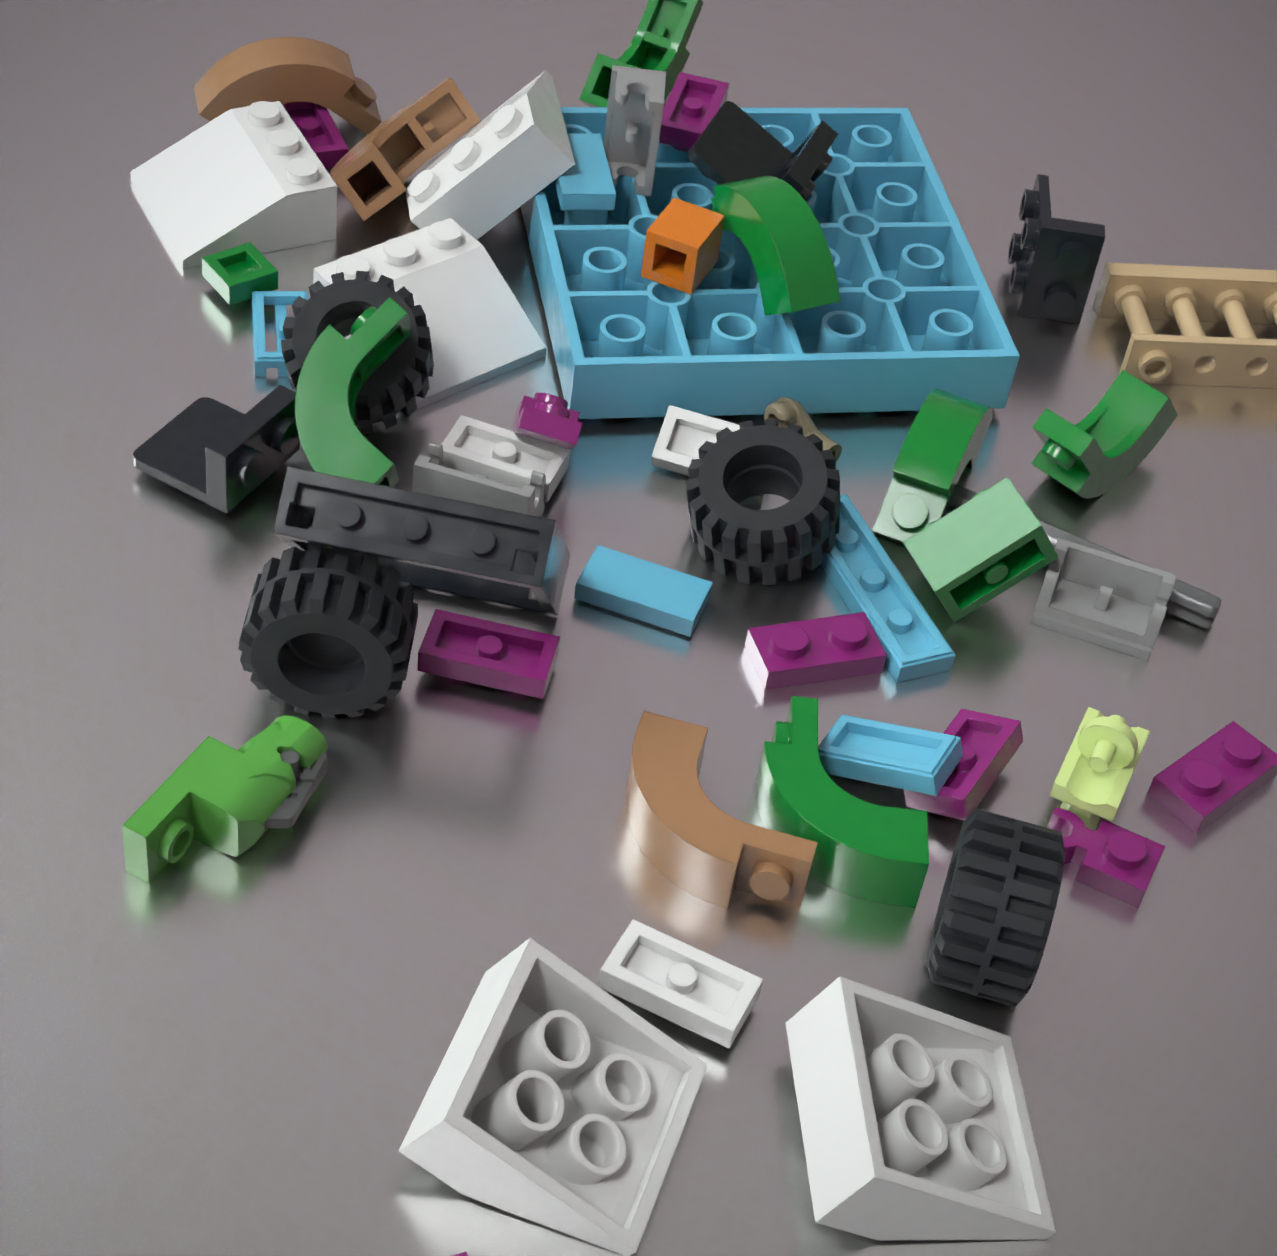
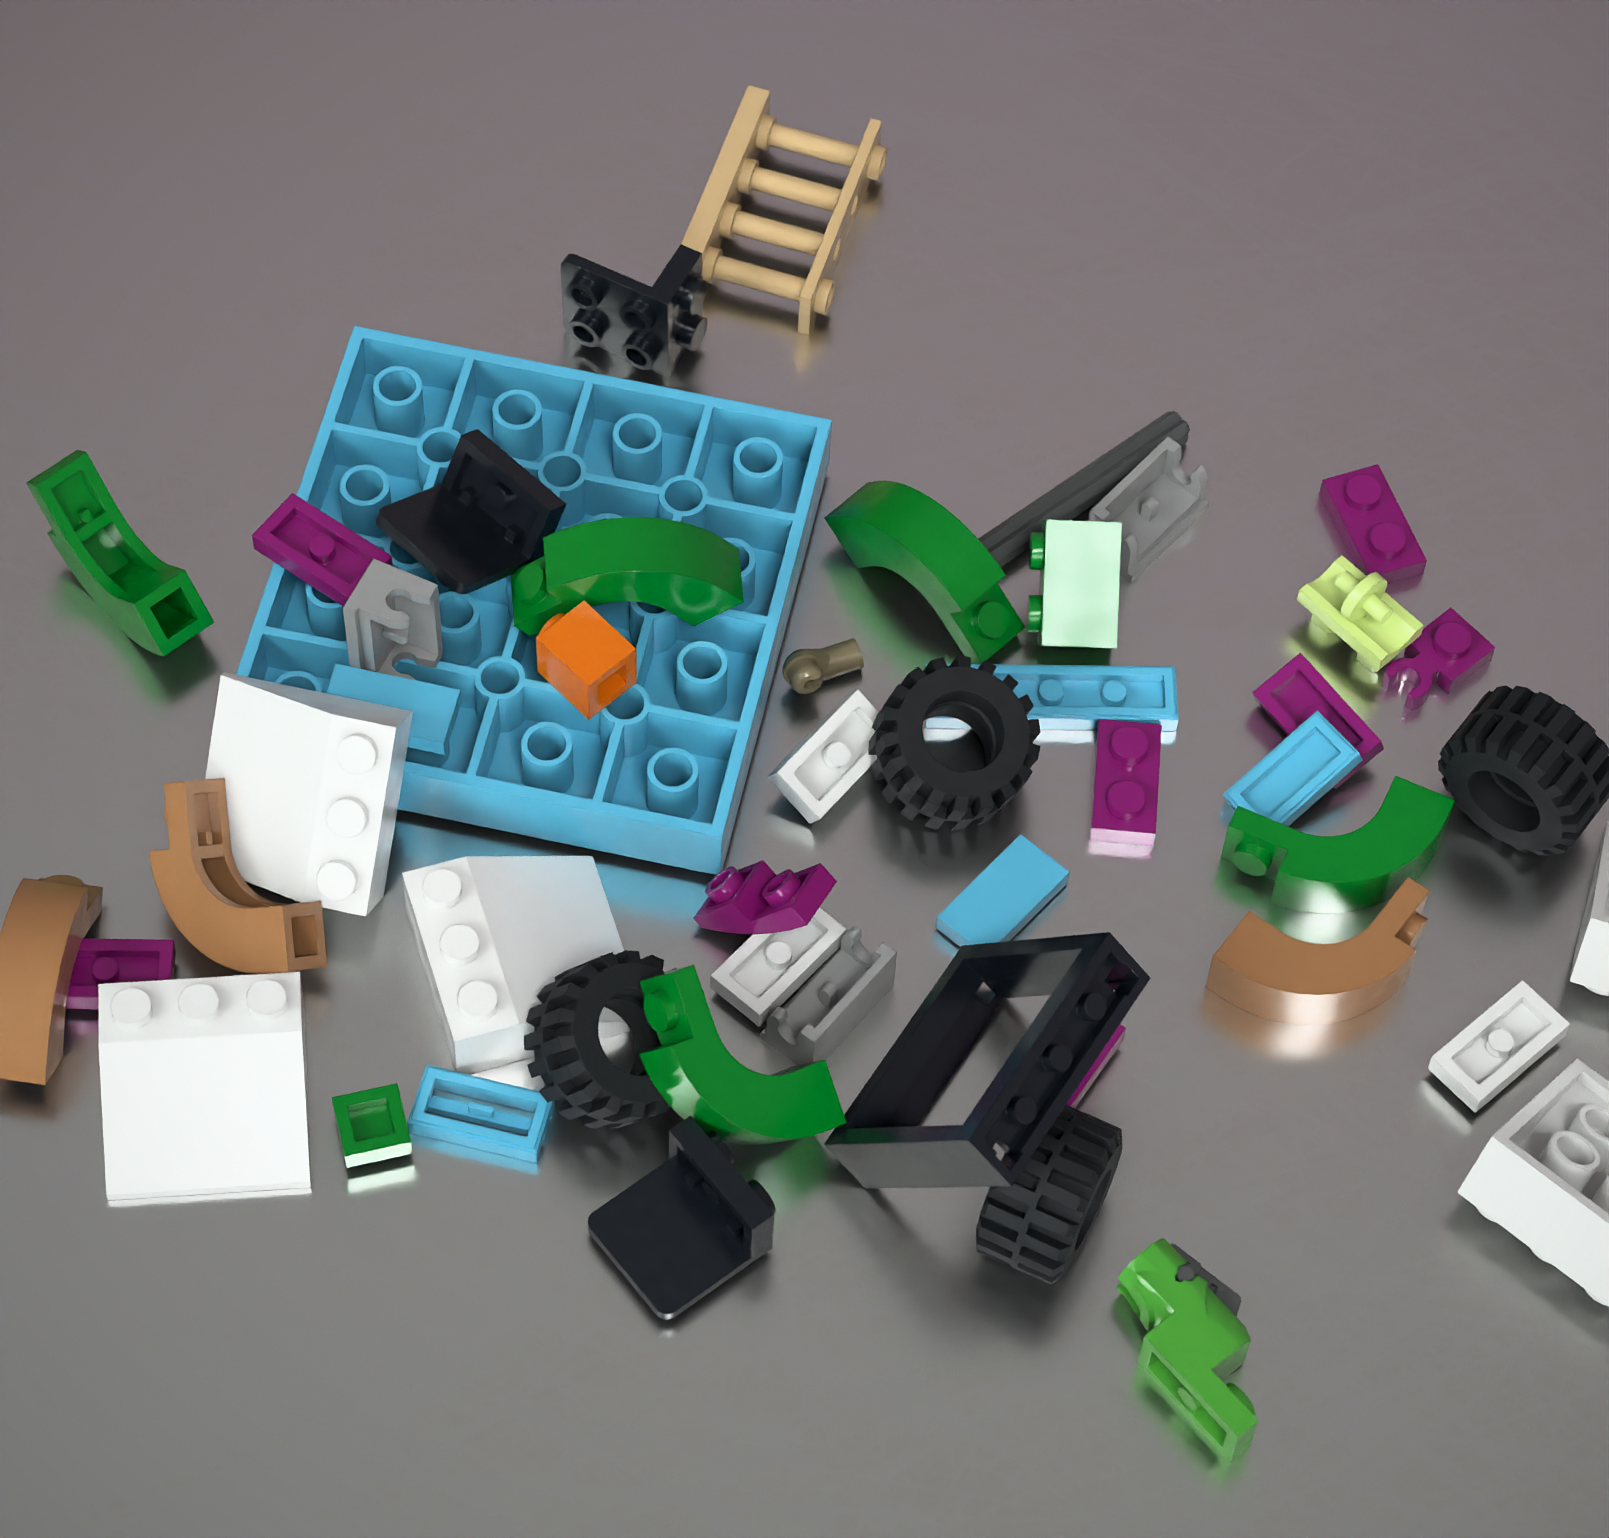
camera: 65 degrees left, 15 degrees up
green arch [1031,370,1178,498] -> none

